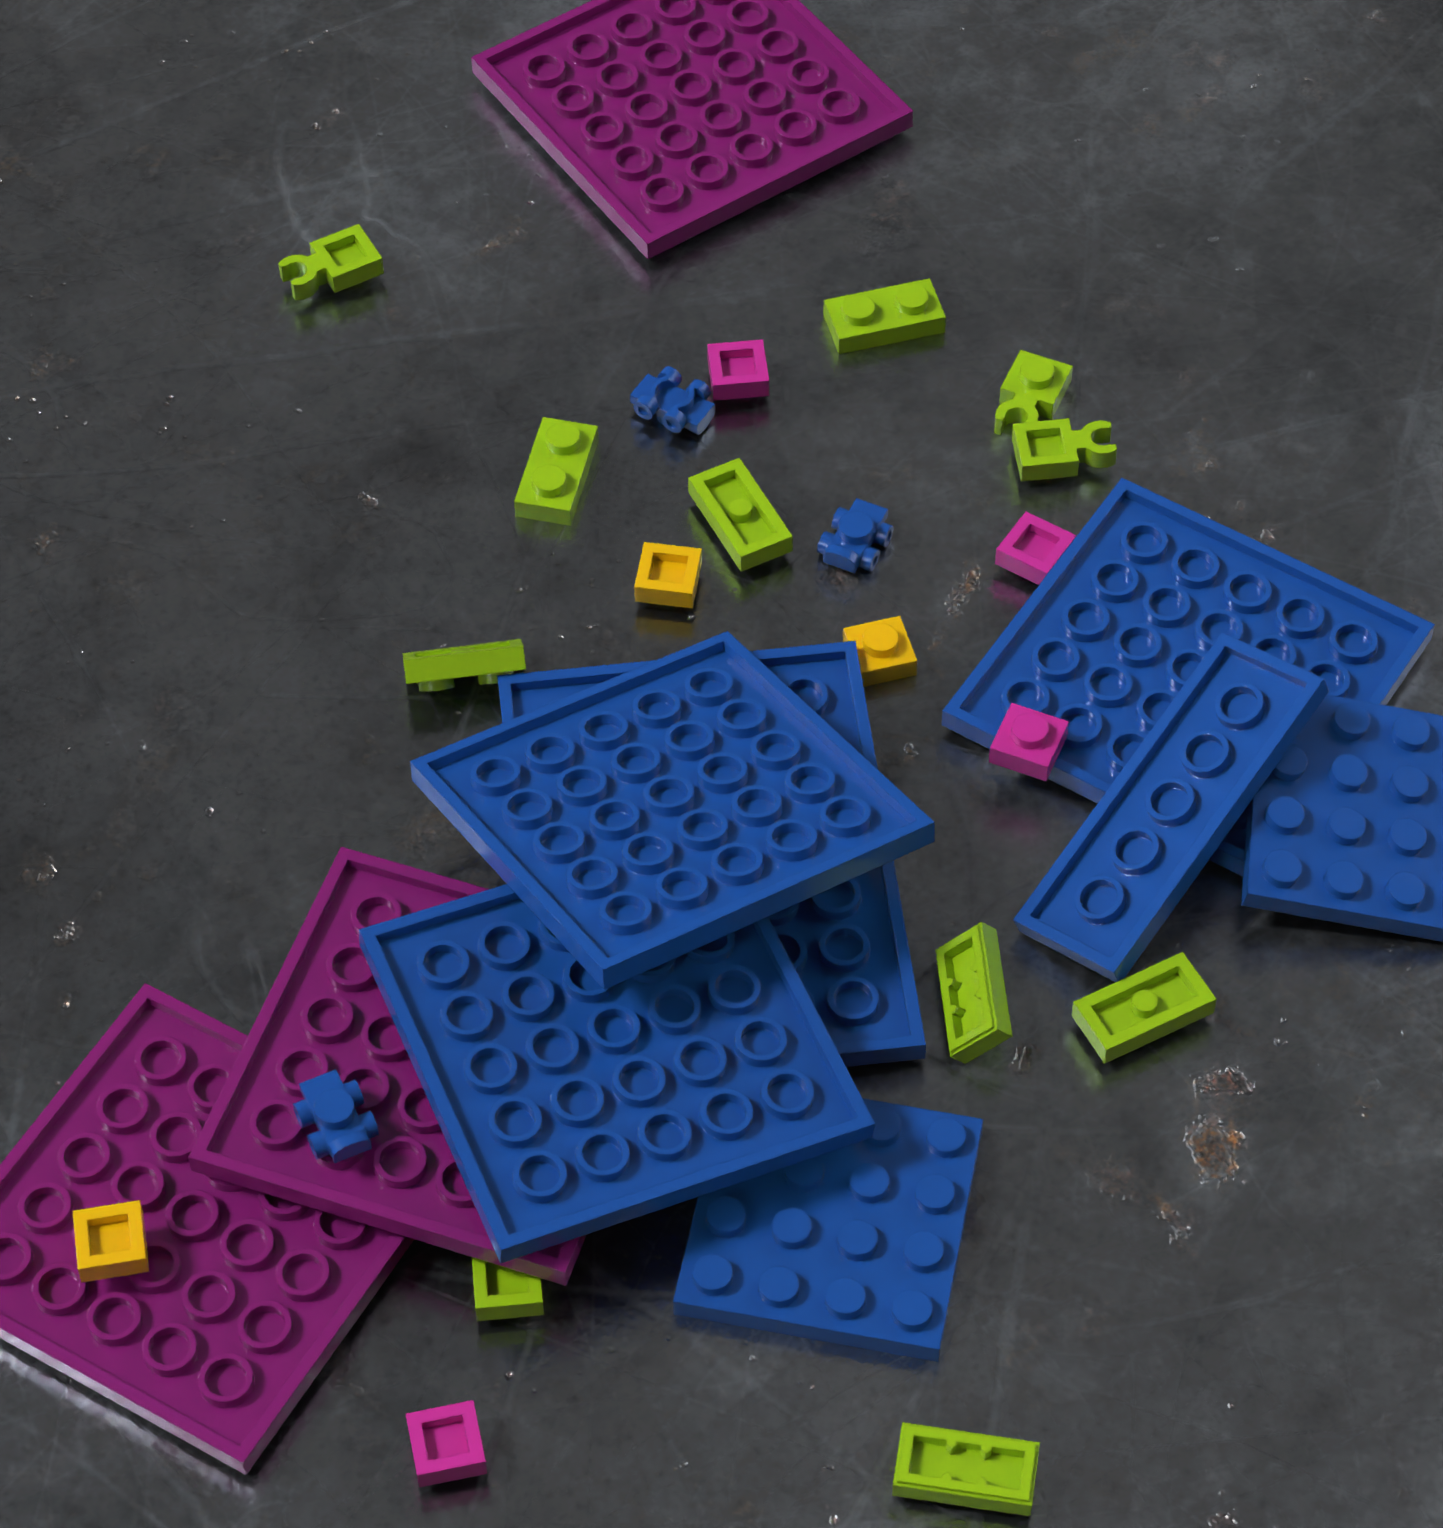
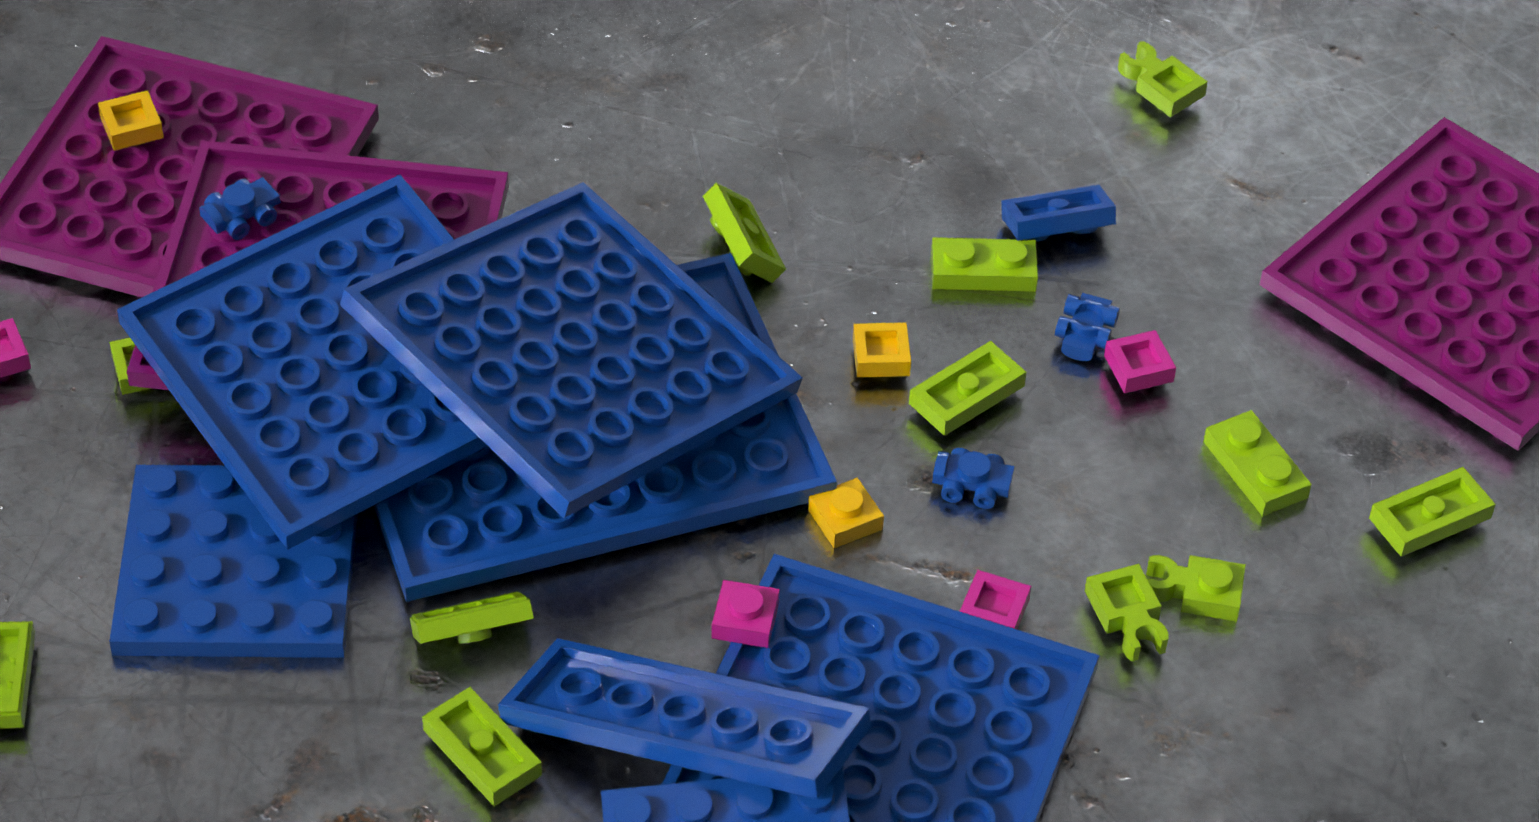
camera: 75 degrees right, 5 degrees down
none -> blue plate [1002,184,1116,242]
none -> lime plate [1369,467,1496,557]

